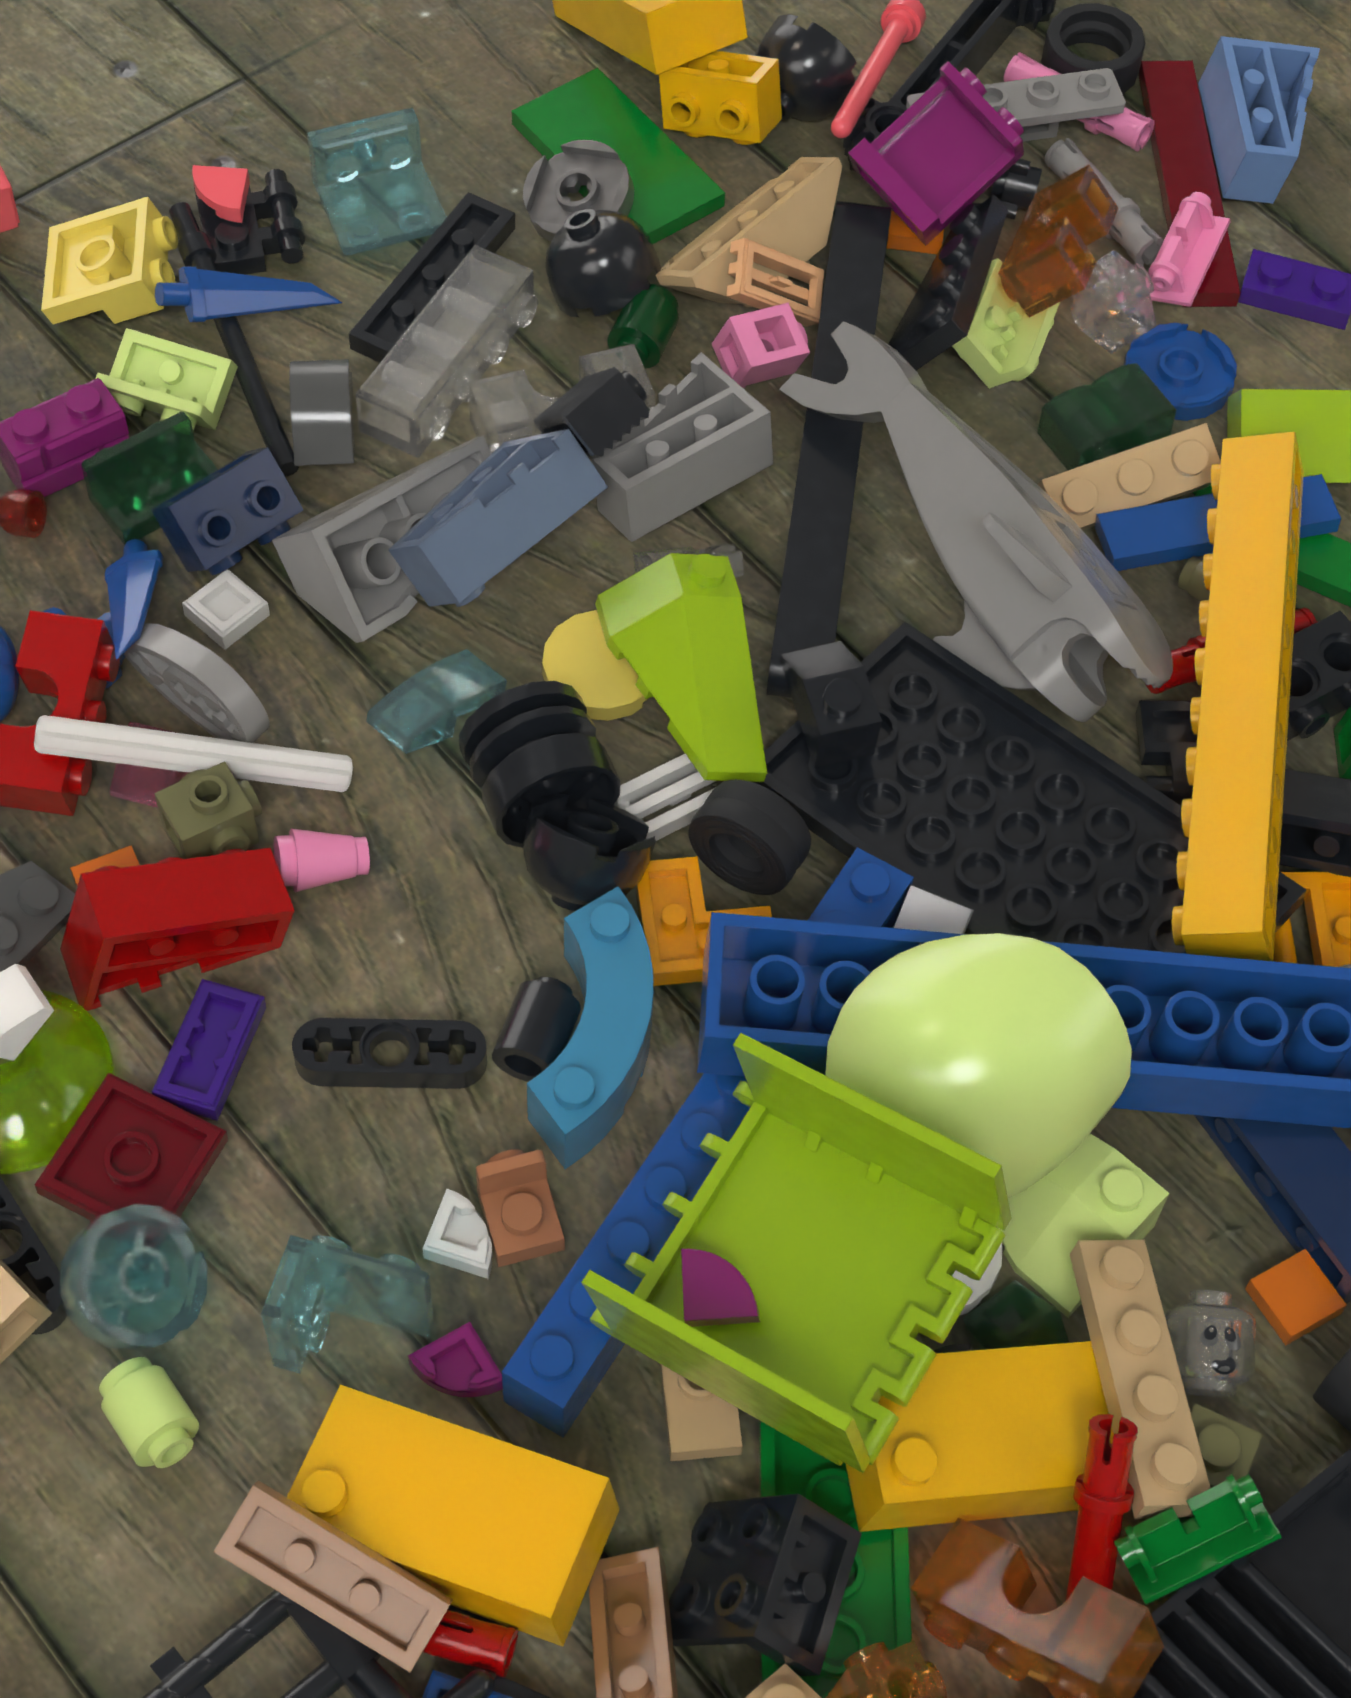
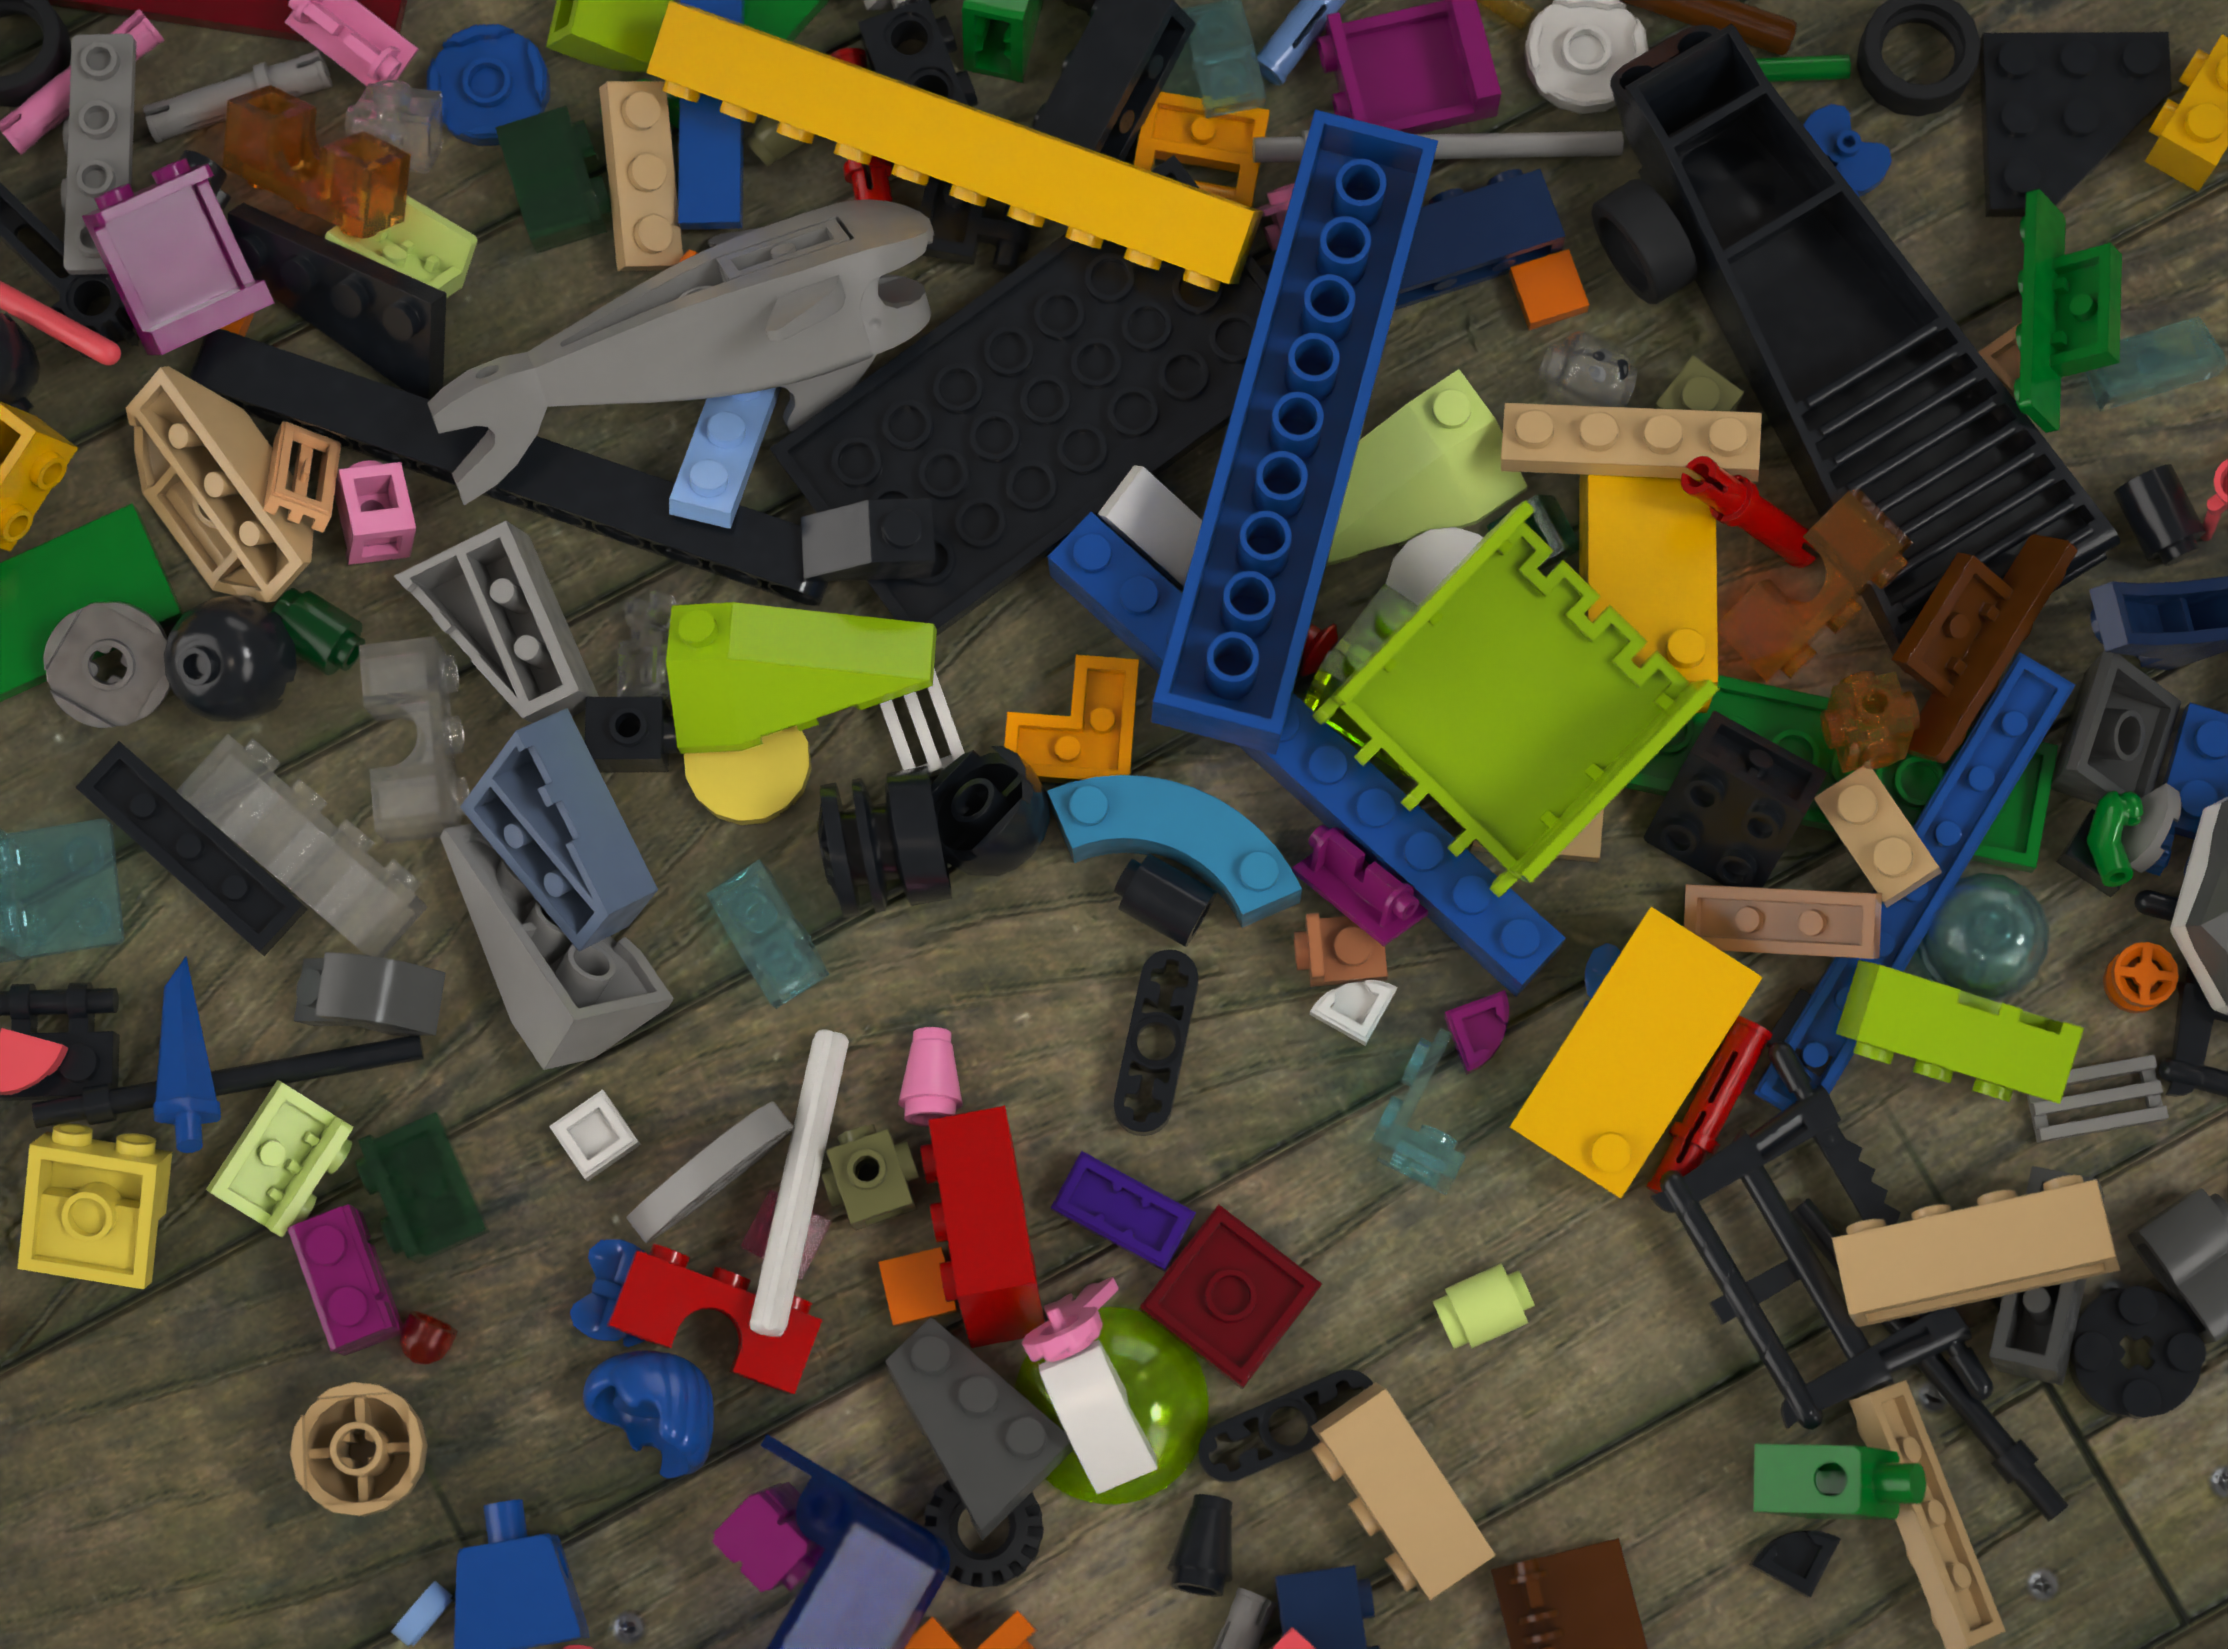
camera: 70 degrees left, 20 degrees up
clear light blue cylinder [59,1204,208,1350] -> none
blue bar [105,539,163,660] -> none
dark blue brick [151,447,304,575] -> none
medium nougat plate [214,1480,453,1672] -> none
black brick [533,367,649,459] -> none
magenta tile [681,1249,760,1327] -> none
black tyre [688,779,811,895] -> none
yellowish green piece [825,933,1132,1198] -> none
green hinge [1114,1474,1282,1605] -> none
none -> black brick [585,696,679,773]
none -> light blue plate [669,387,781,529]
none -> bright pink piece [1022,1277,1119,1362]
none -> magenta hinge [1292,825,1428,946]

